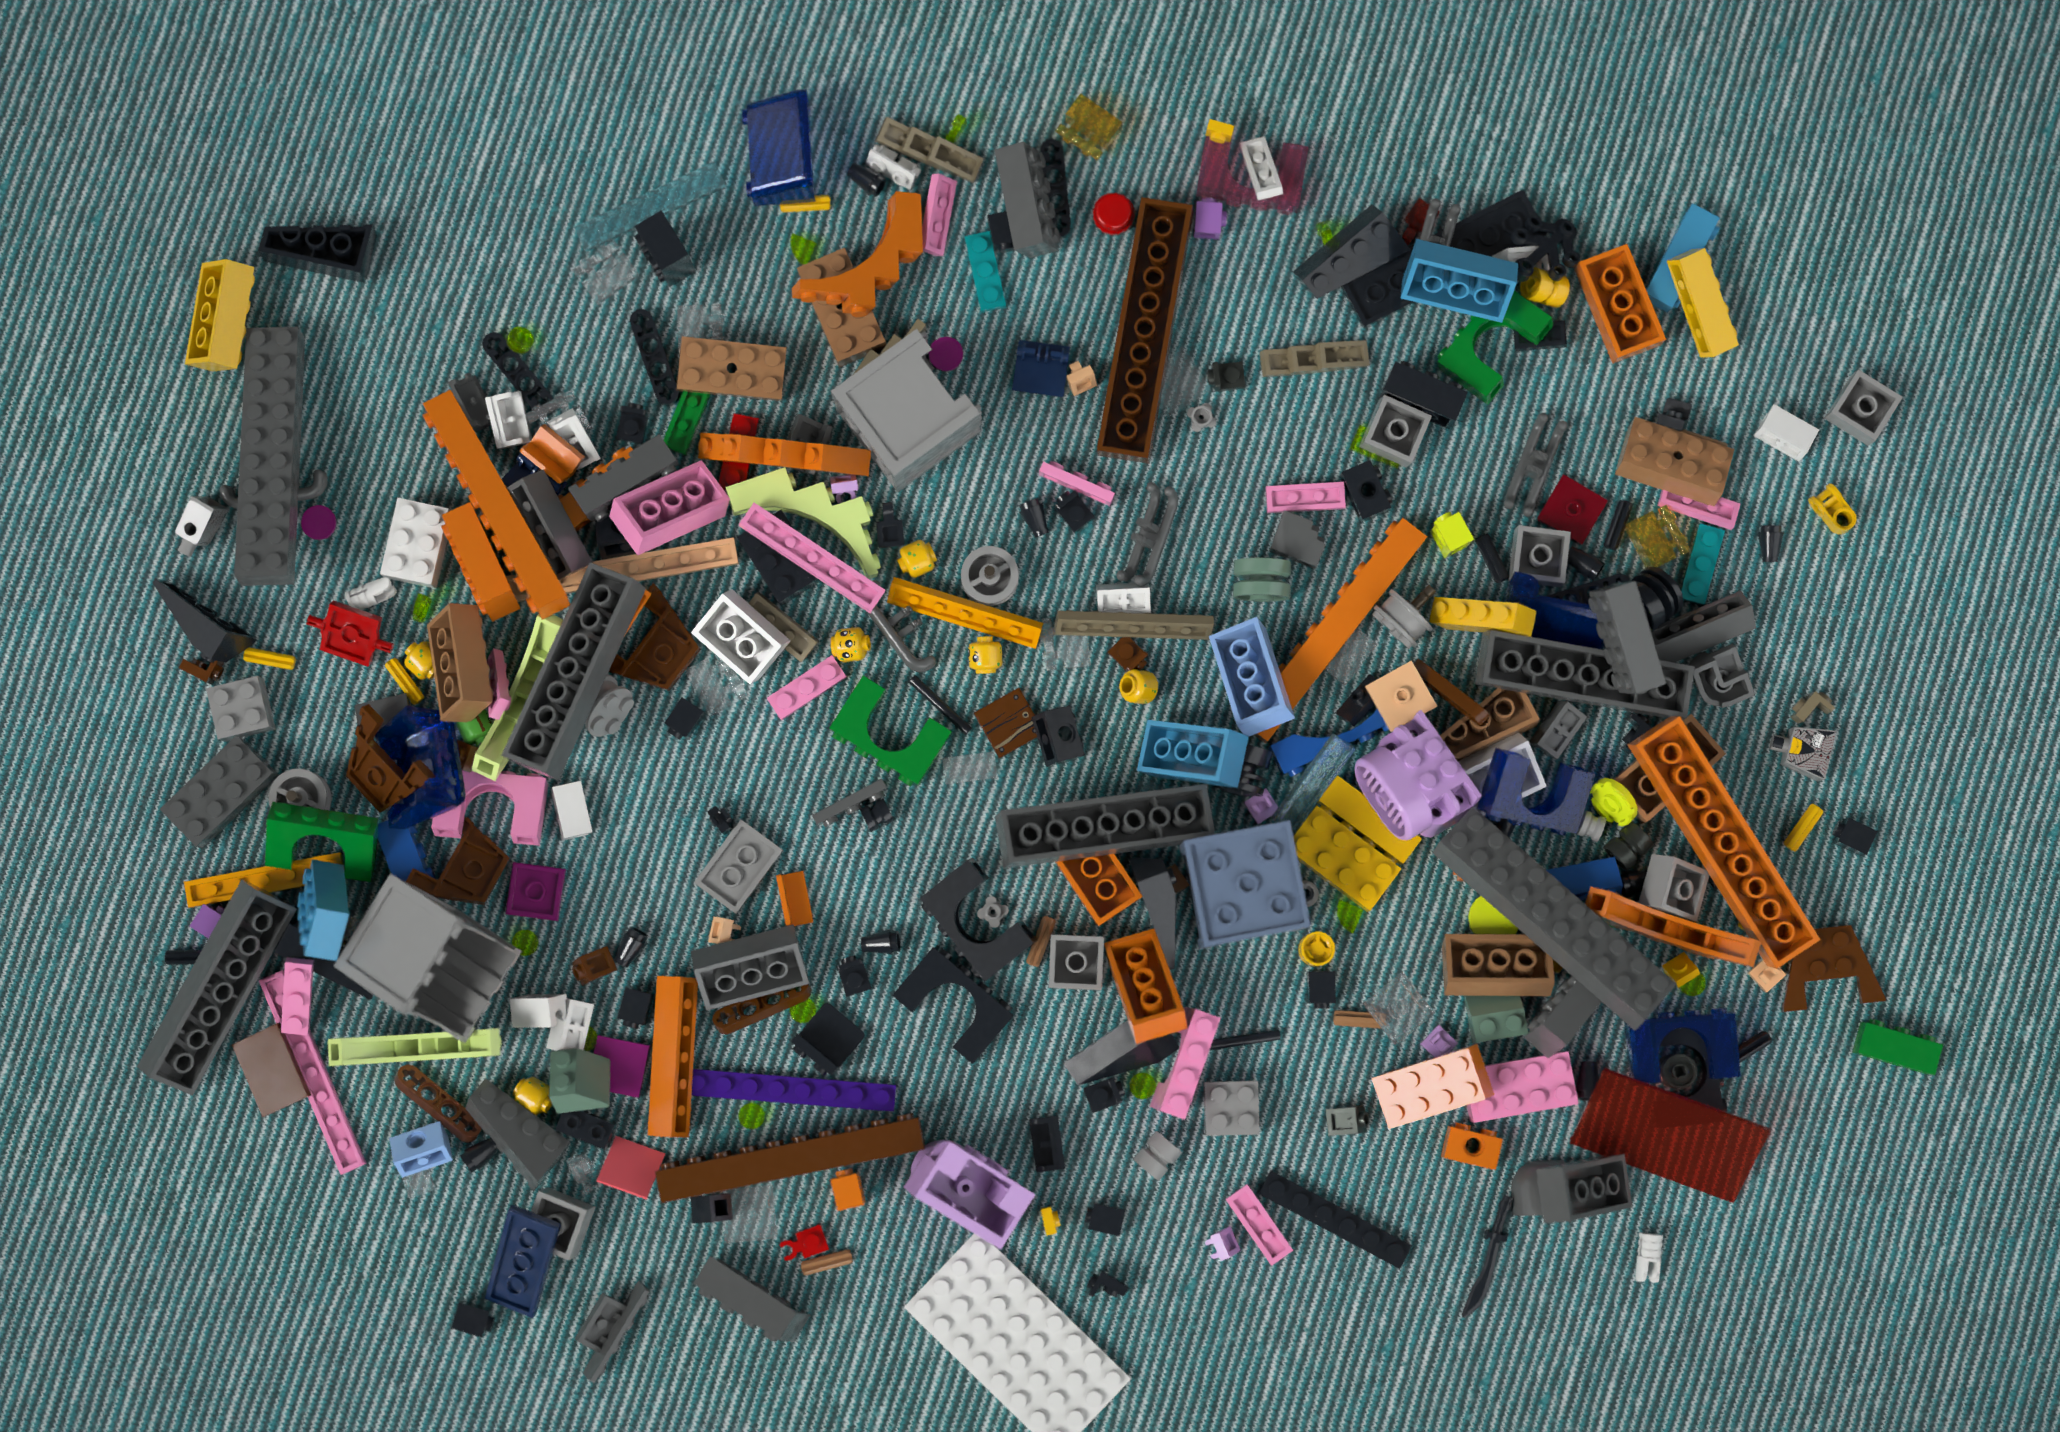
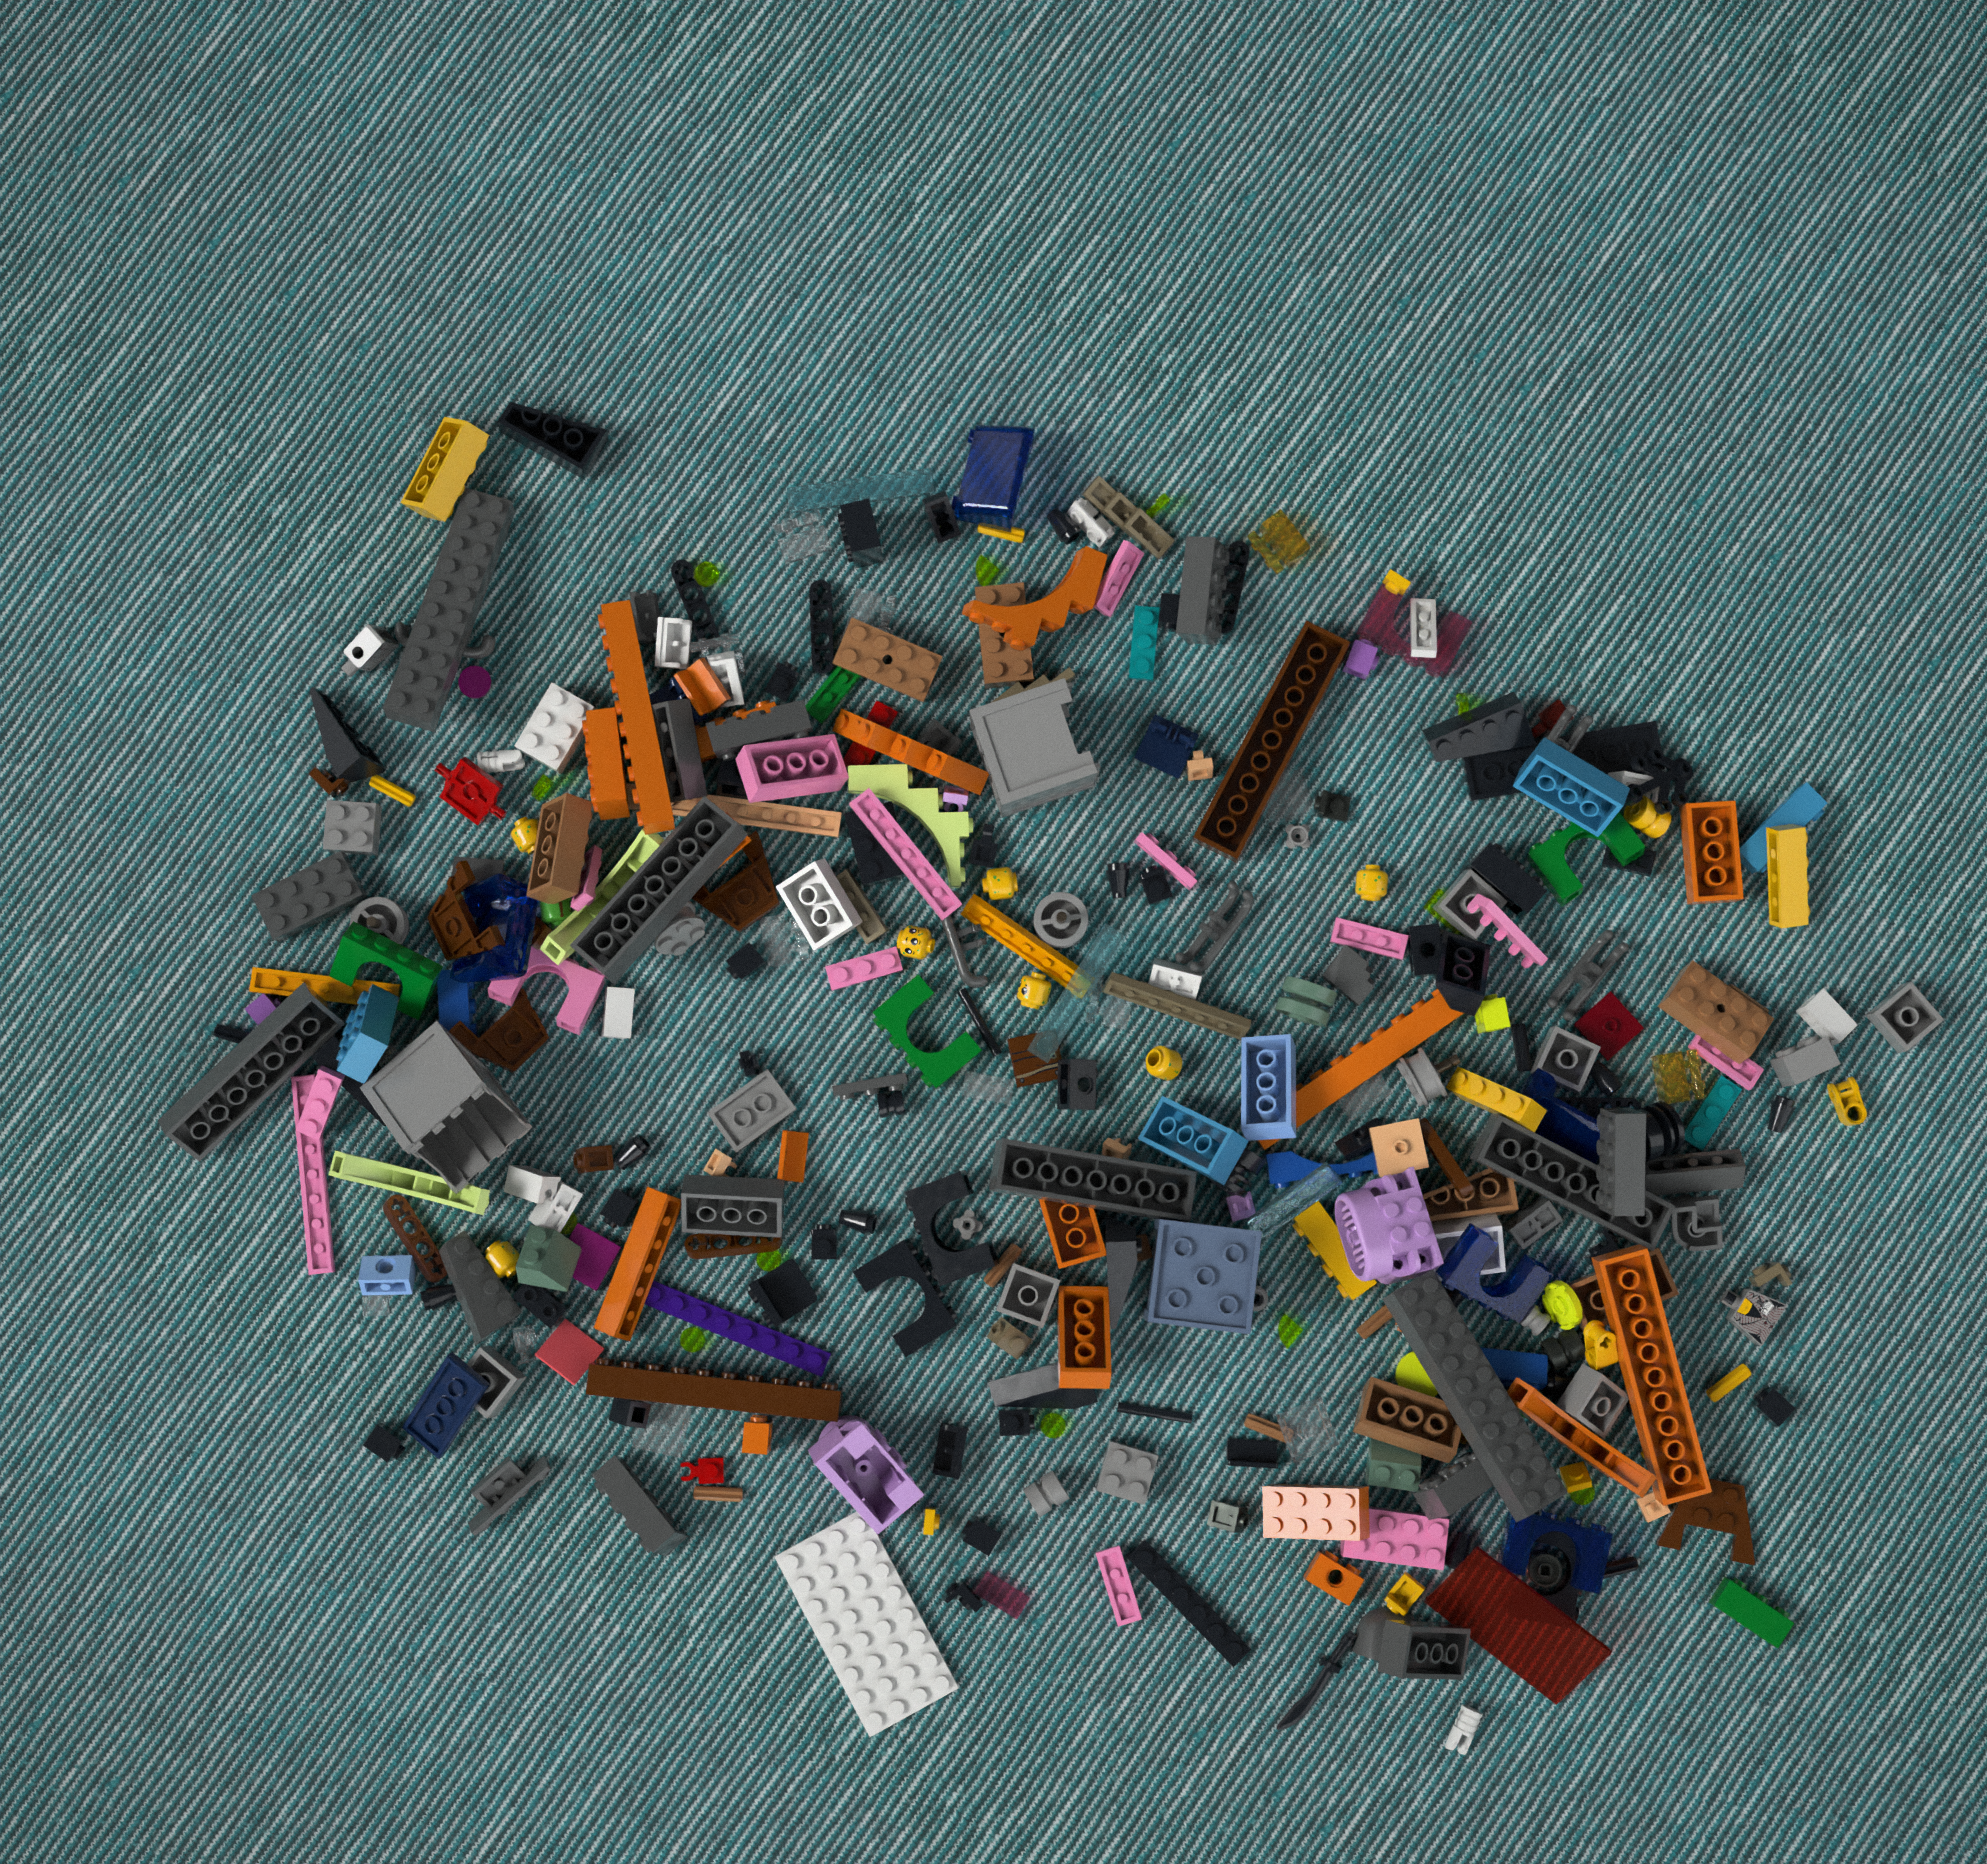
camera: 20 degrees right, 0 degrees up
tile [232,1023,311,1117] -> none
yellow axle [385,658,424,705] -> none
magenta tile [505,862,566,921] -> none
clear neon green tile [512,930,539,956] -> none
magenta piece [929,337,963,372] -> none
red piece [1093,193,1135,235] -> none
reddish brown bracket [1107,637,1148,672] -> none
bright pink arch [1150,1007,1220,1119] -> none
lavender tile [1205,1226,1241,1261] -> none
dark tan slope [1259,340,1370,377] -> none
yellow brick [1293,805,1402,912] -> none
yellow wheel [1298,931,1335,967] -> none
black brick [1306,971,1336,1009] -> none
lavender tile [1420,1025,1458,1057] -> none
black axle [1604,500,1633,550] -> none
black bracket [1656,398,1692,431] -> none
none -> black arch [922,490,961,544]
none -> clear pink tile [974,1570,1030,1619]
none -> dark tan bracket [987,1317,1032,1360]
none -> clear light blue plate [1027,923,1127,1063]
none -> light nougat tile [1102,1137,1132,1160]
none -> black panel [1226,1438,1278,1469]
none -> yellow head [1355,865,1388,901]
none -> medium nougat axle [1356,1305,1392,1339]
none -> yellow bracket [1384,1571,1426,1616]
none -> black slope [1435,930,1491,1016]
none -> bright pink hinge [1467,894,1548,969]
none -> yellow piece [1583,1320,1619,1371]
none -> light grey brick [1770,1035,1840,1087]

